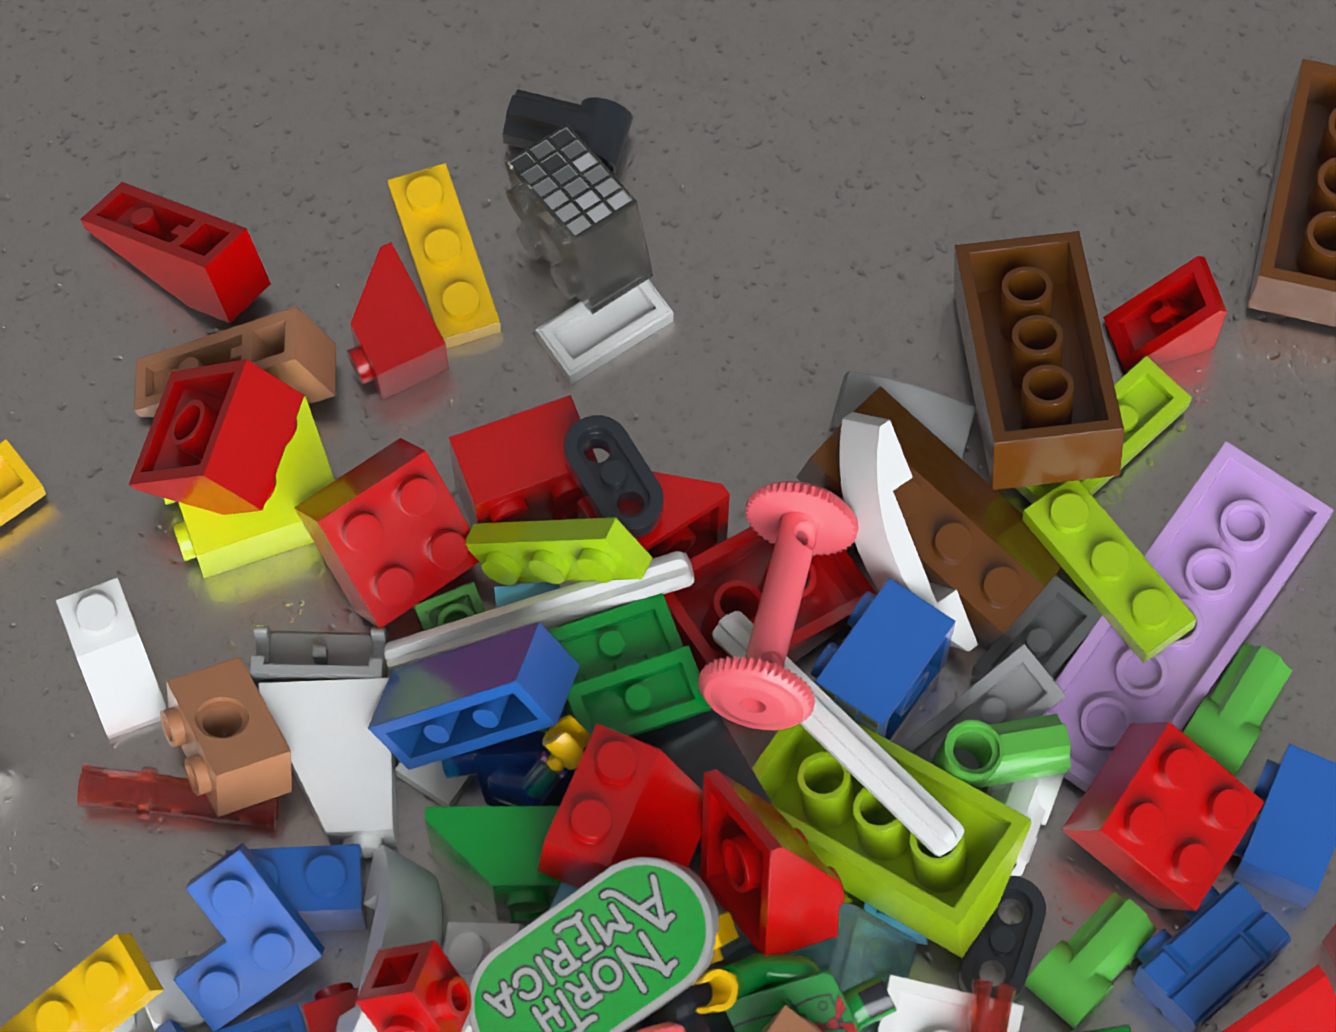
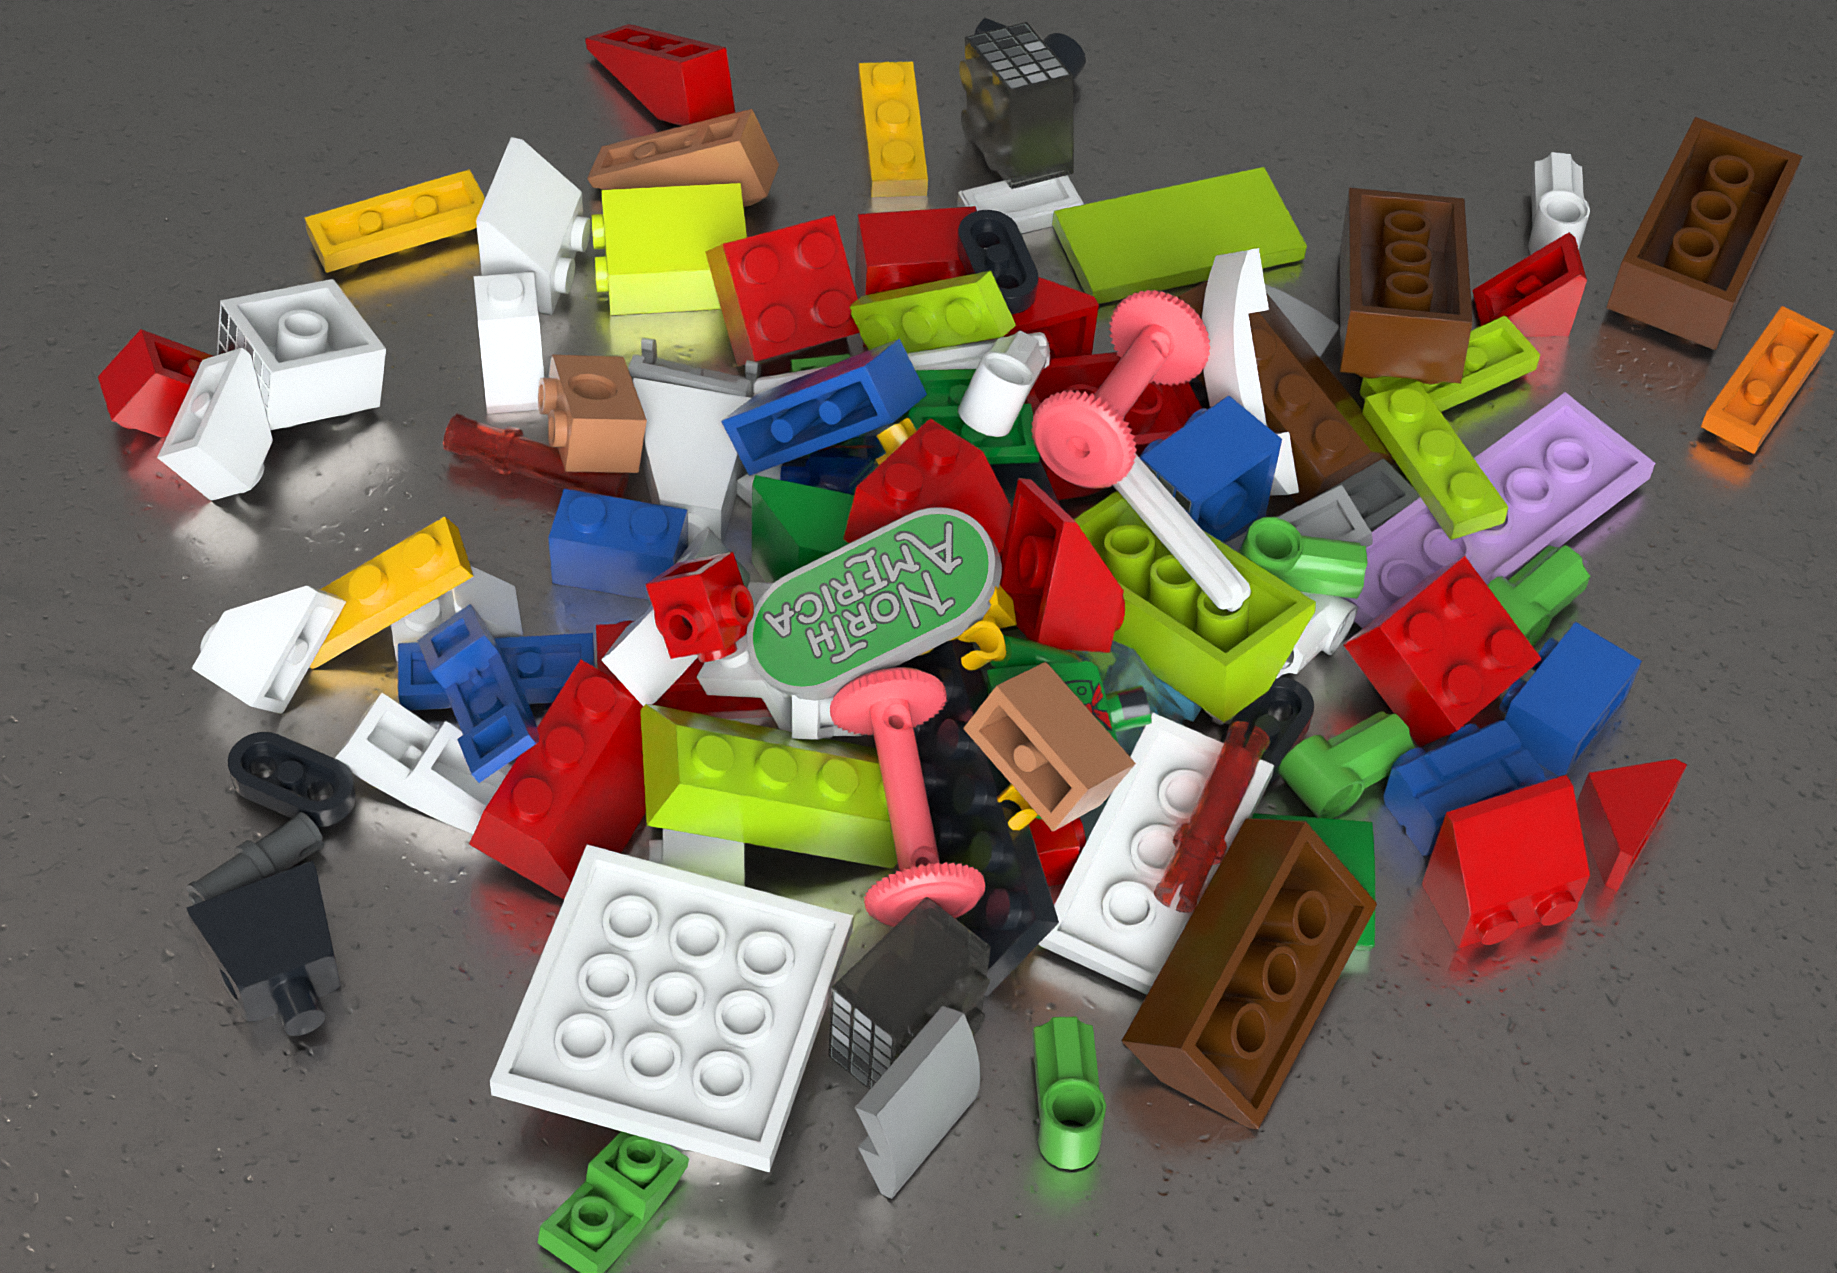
camera: 10 degrees right, 15 degrees down
red slope [128,359,305,515] -> none
plate [173,842,325,1032] -> none
red slope [347,242,449,400] -> none
none -> white slope [476,137,591,315]
none -> white piece [958,330,1046,437]
none -> lime tile [1052,167,1307,304]
none -> white piece [1528,152,1590,254]

